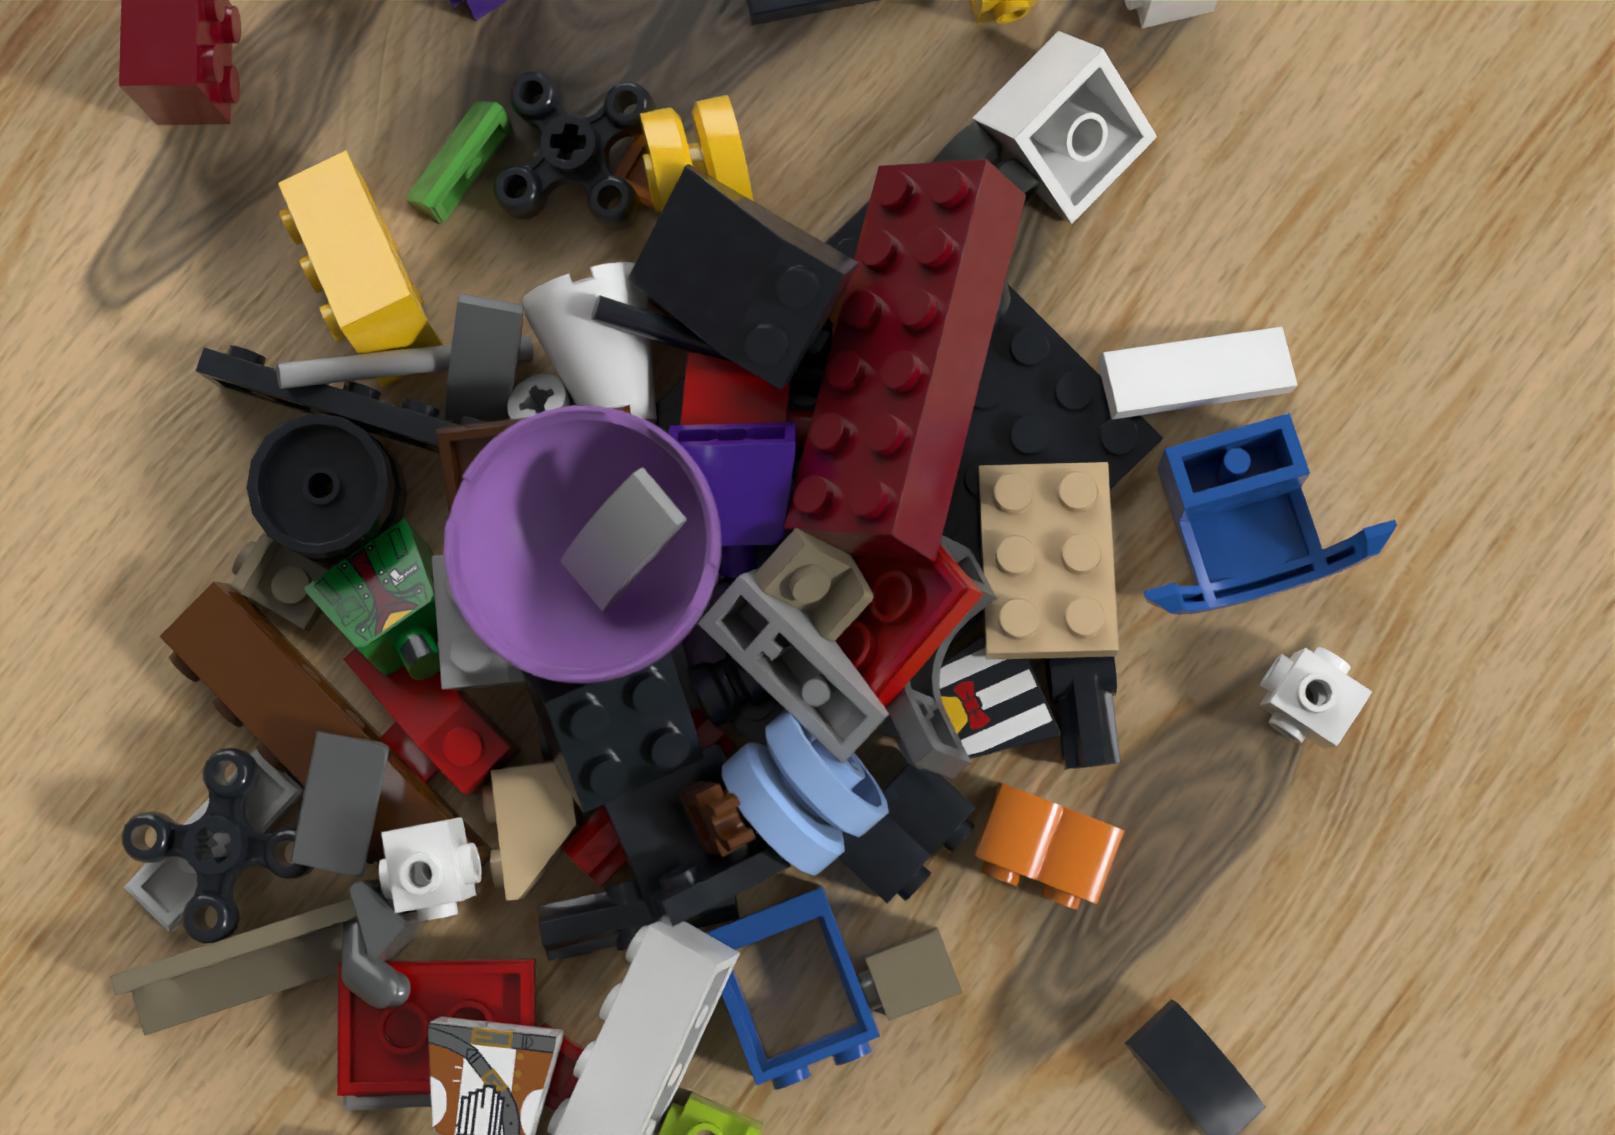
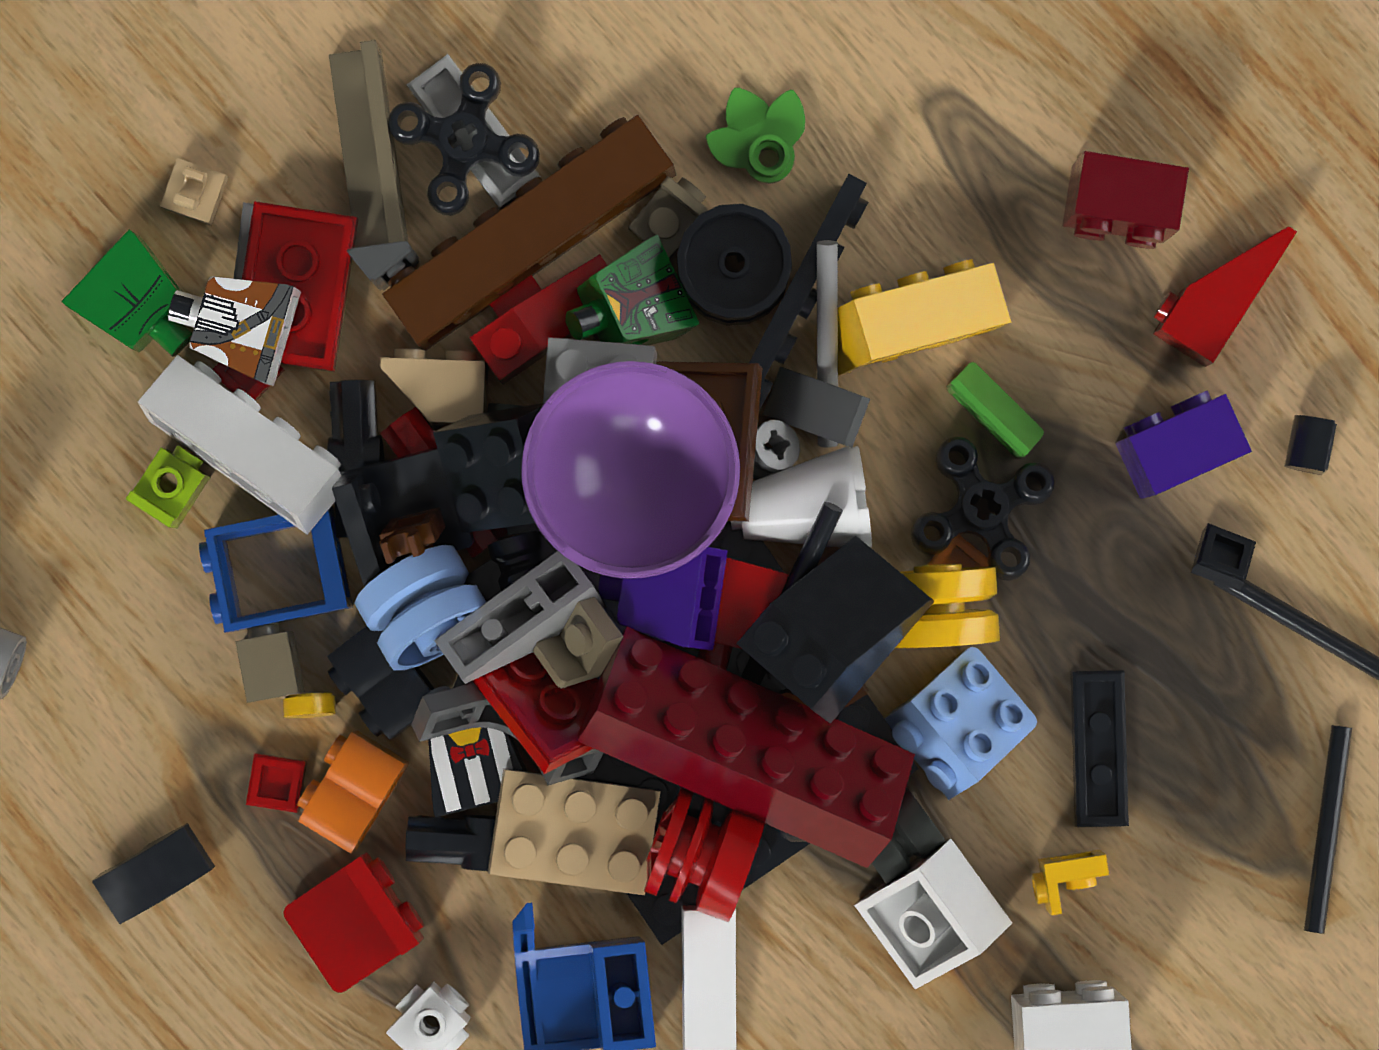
camera: 90 degrees right, 5 degrees up
dark grey slope [290,731,389,877] -> none
dark grey arm [341,919,411,1009] -> none
white brick [379,817,481,921] -> none
light grey slope [560,467,687,612] -> none
none -> red tile [246,753,307,813]
none -> yellow tile [283,693,336,718]
none -> red bracket [283,852,424,993]
none -> red wheel [644,787,765,922]
none -> bright green plate [706,87,805,184]
none -> light blue bracket [884,647,1037,800]

